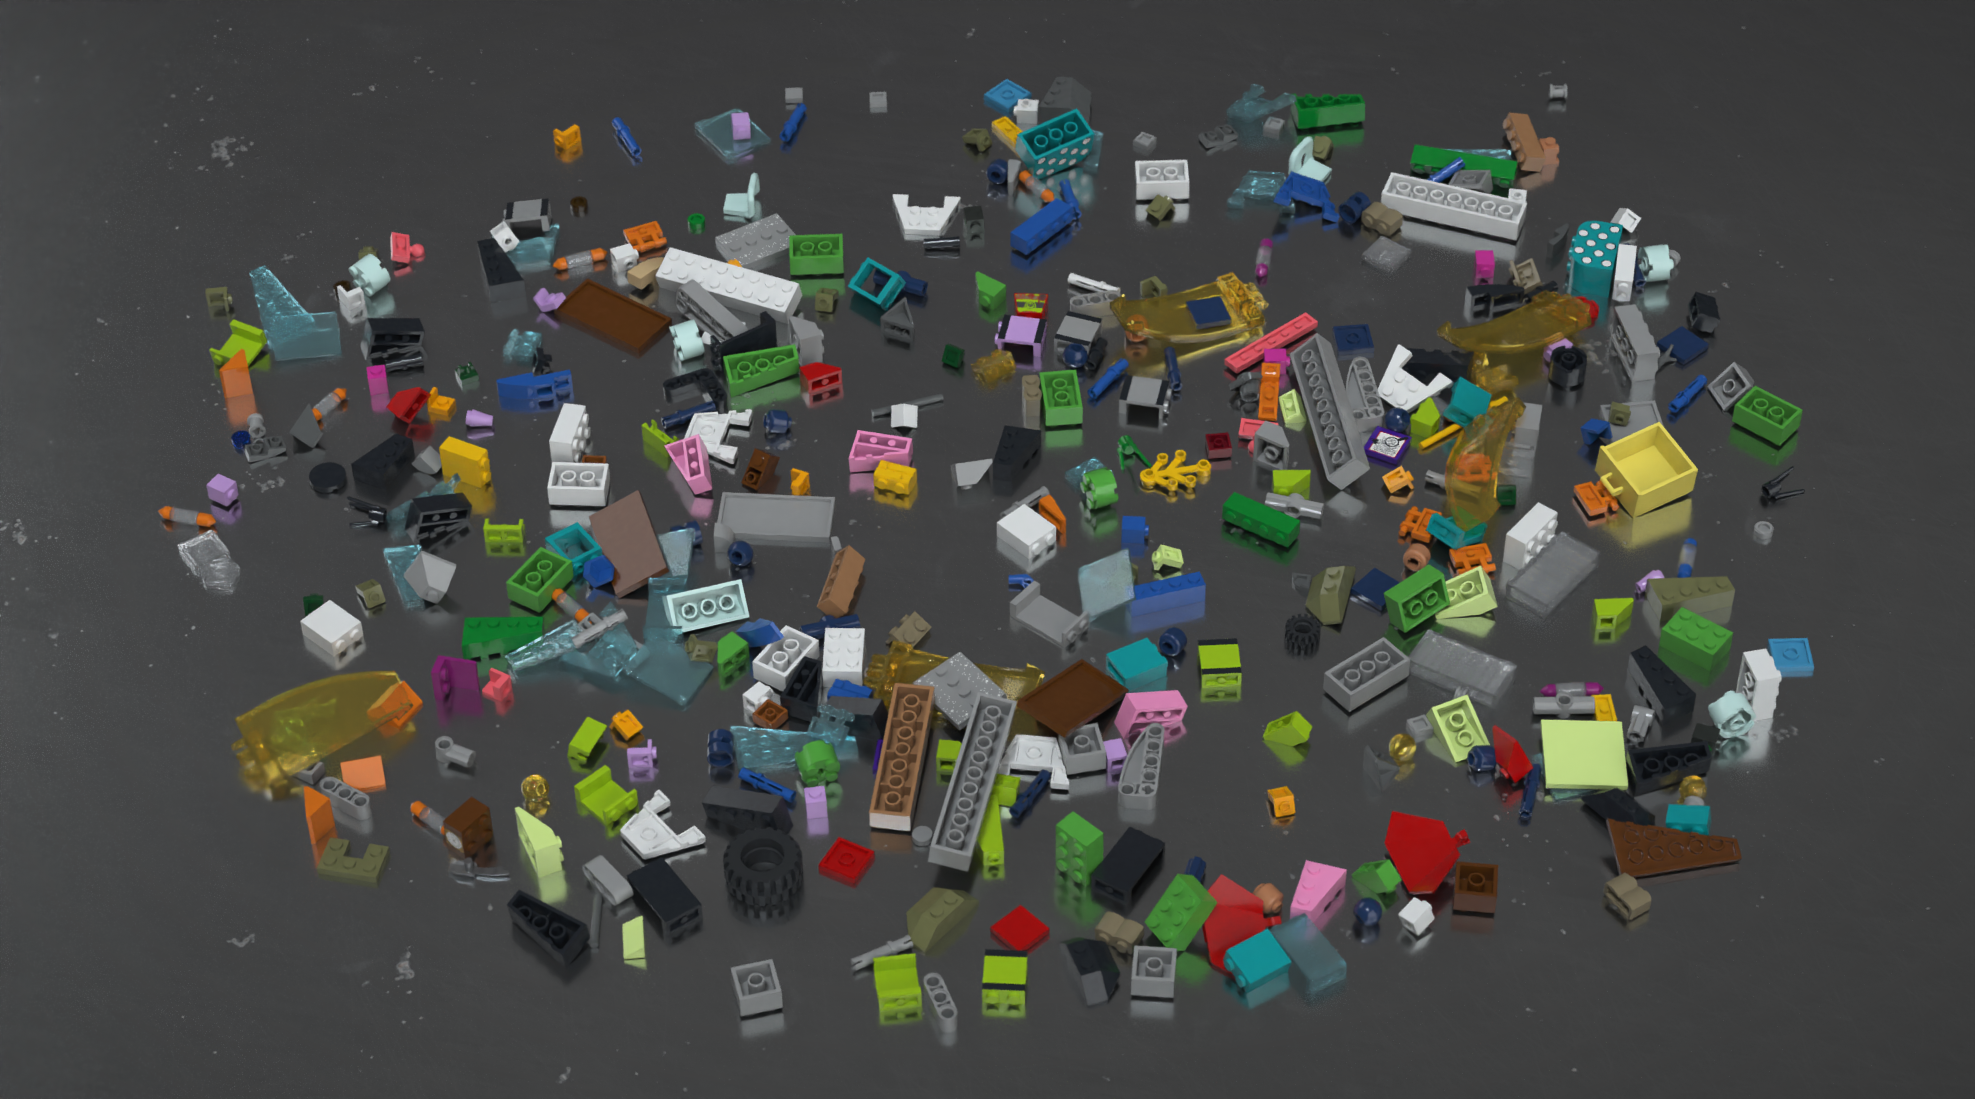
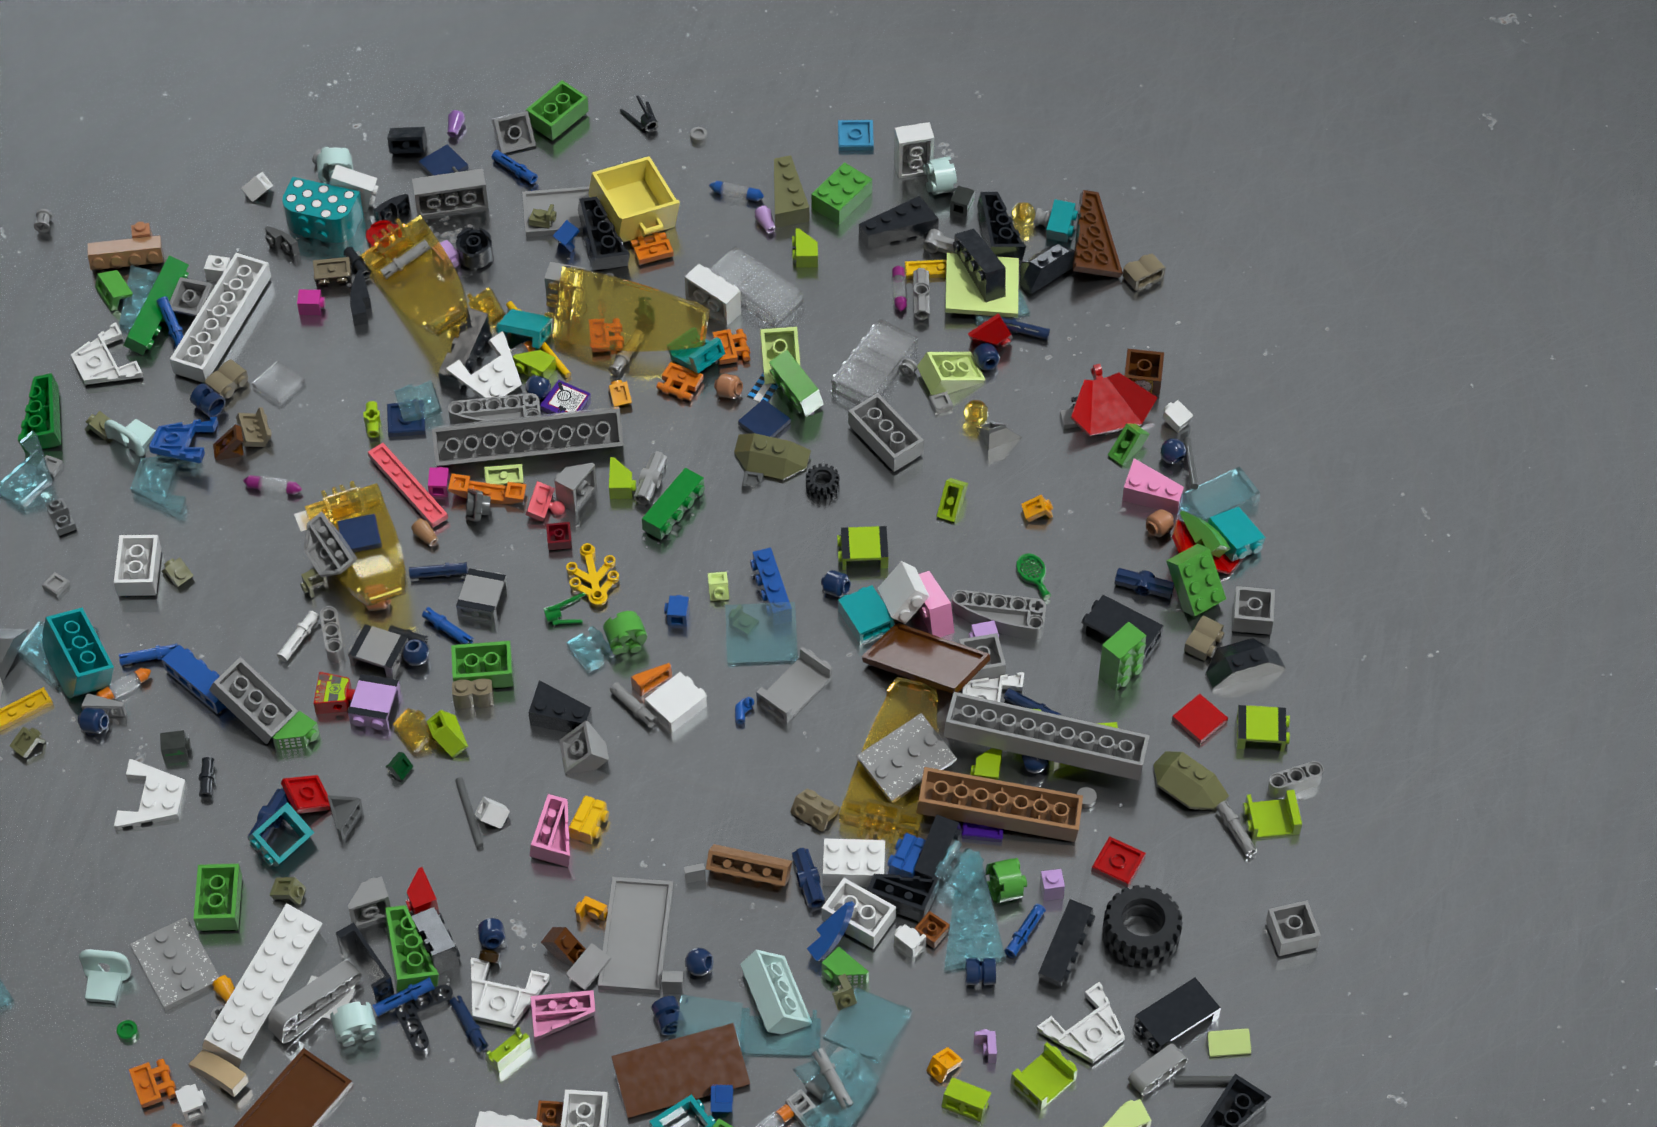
camera: 90 degrees left, 10 degrees up
none -> white wing [71,322,143,385]
none -> bright green panel [95,270,133,311]
none -> light grey brick [209,657,298,745]
none -> reddish brown slope [213,424,244,460]
none -> dark tan bracket [236,407,272,447]
none -> red tile [281,775,330,813]
none -> light grey wedge [304,511,357,577]
none -> lime axle [363,401,382,438]
none -> blue pin [372,977,435,1017]
none -> black slope [373,194,410,222]
none -> light grey pin [380,239,431,279]
none -> clear light blue slope [394,380,442,421]
none -> medium nougat cone [411,518,438,546]
none -> wedge [411,907,461,974]
none -> lime slope [427,710,468,758]
none -> medium lavender cone [447,110,465,137]
none -> dark brown tile [479,950,500,963]
none -> light grey slope [566,943,611,990]
none -> black wedge [578,196,630,270]
none -> white brick [878,561,930,624]
none -> black wedge [953,229,1006,302]
none -> green piece [1016,553,1051,600]
none -> bright green slope [1180,511,1231,557]
none -> dark grey bar [1183,437,1199,490]

